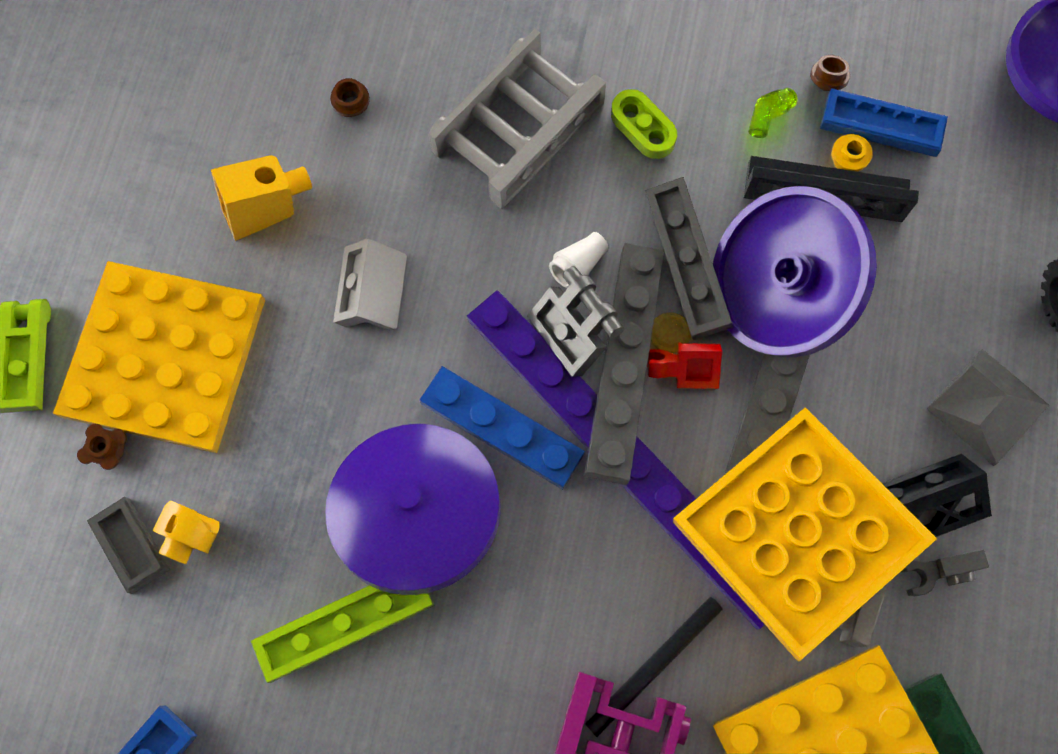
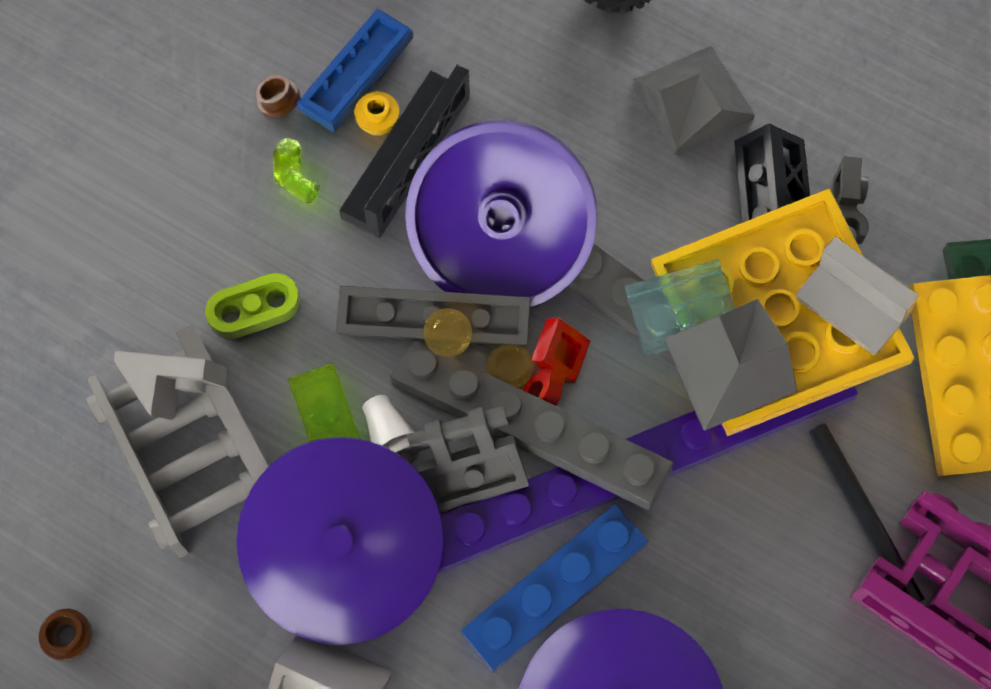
camera: 75 degrees left, 5 degrees down
none -> light grey slope [114,351,228,420]
none -> dark purple dish [237,437,444,645]
none -> clear neon green plate [288,363,361,442]
none -> clear yellow plate [423,308,472,357]
none -> clear light blue plate [625,260,735,357]
none -> dark grey slope [664,299,797,431]
none -> light grey panel [796,237,919,355]

